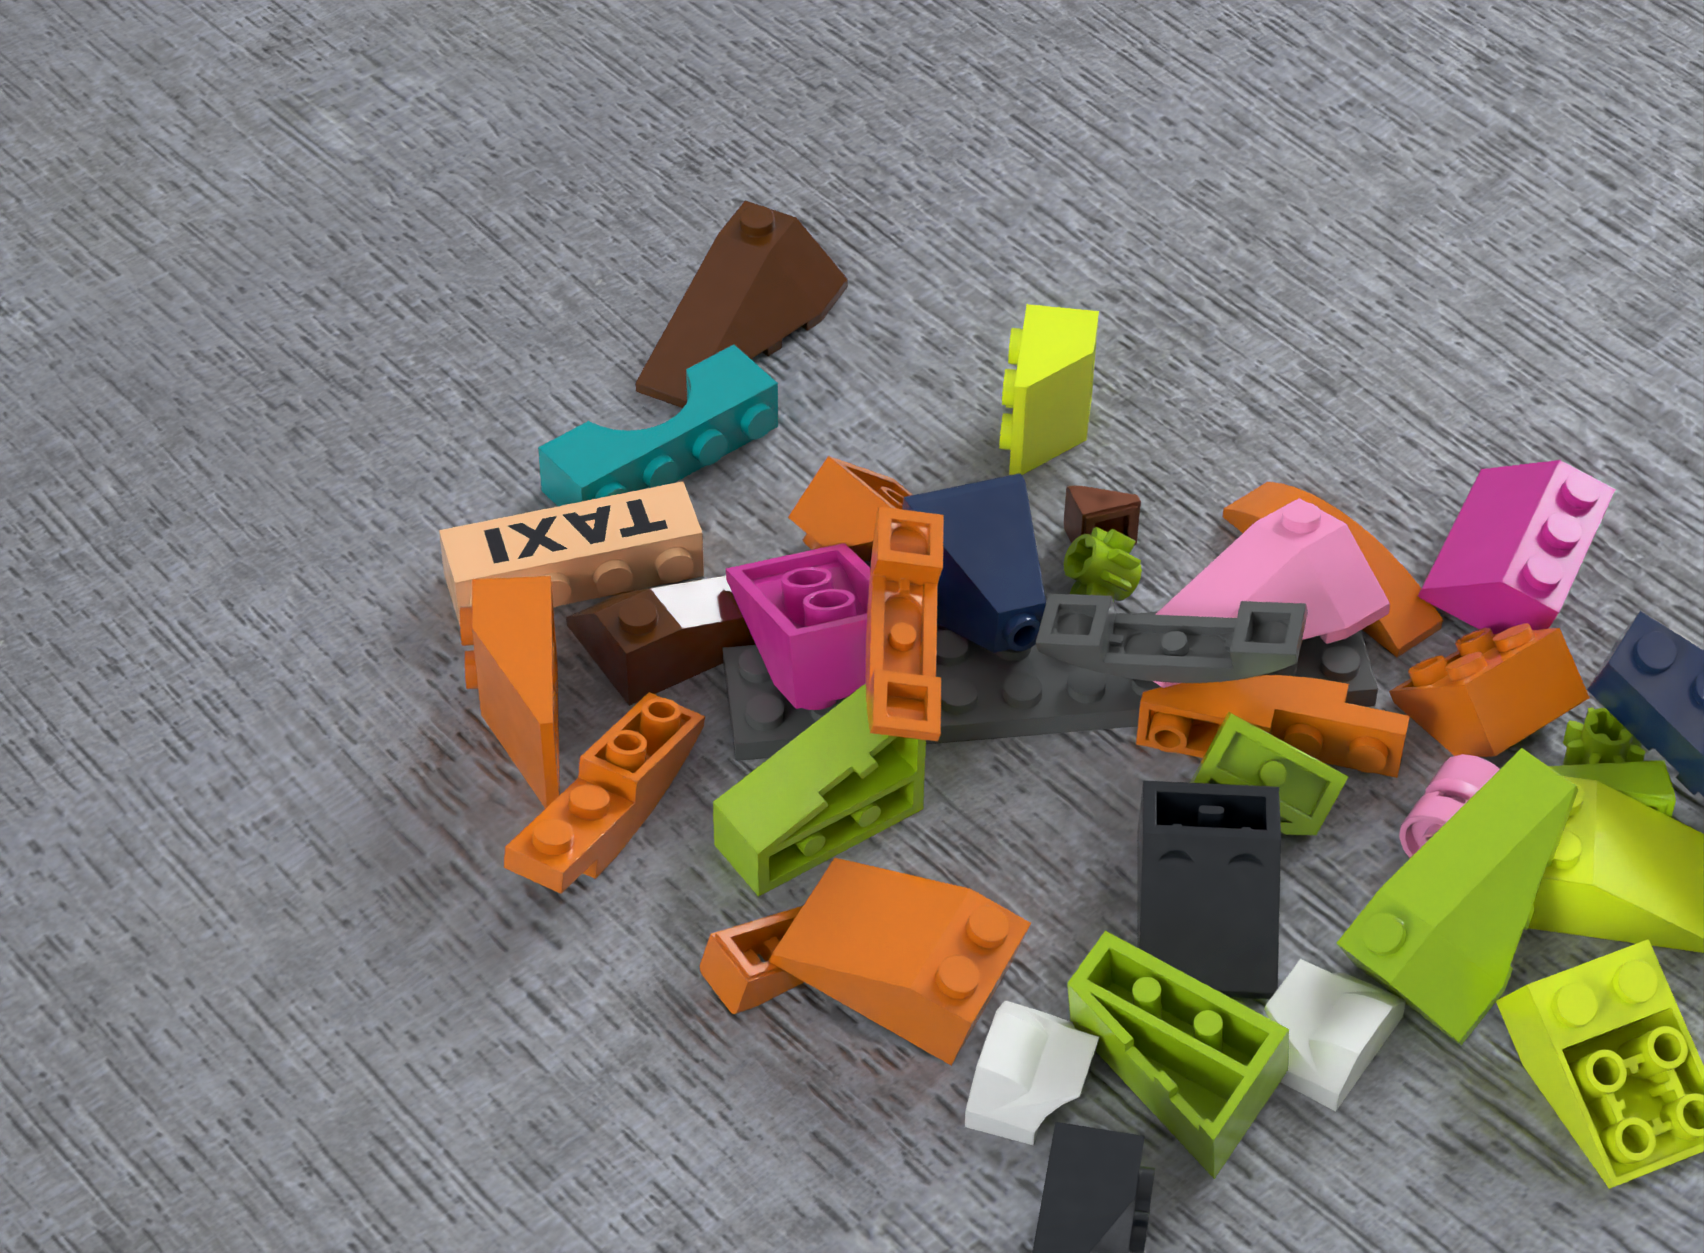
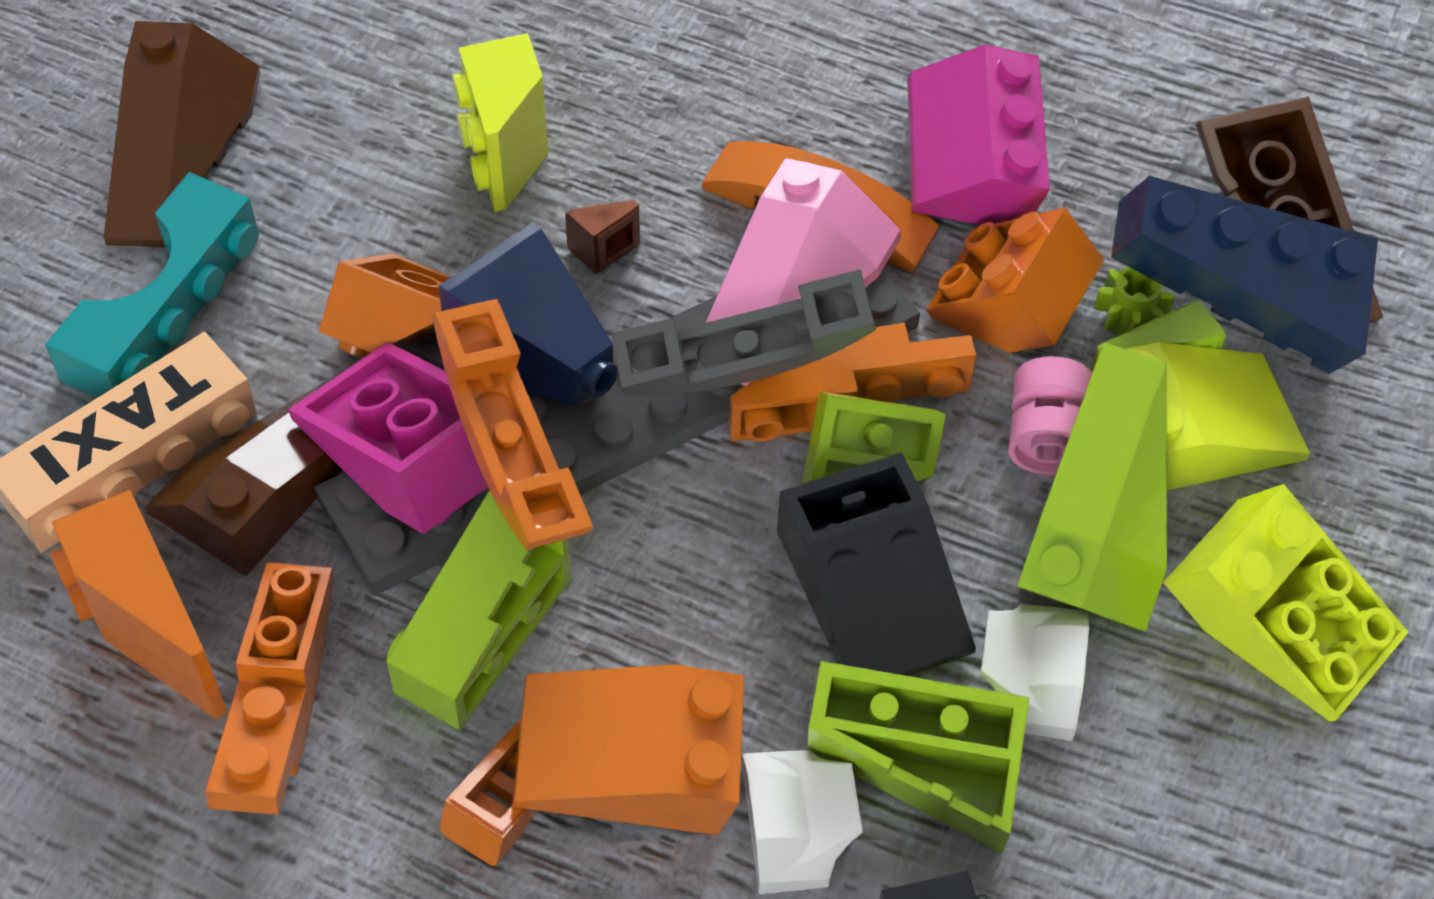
camera: 25 degrees left, 10 degrees up
lime gear [1063,527,1142,602] -> none

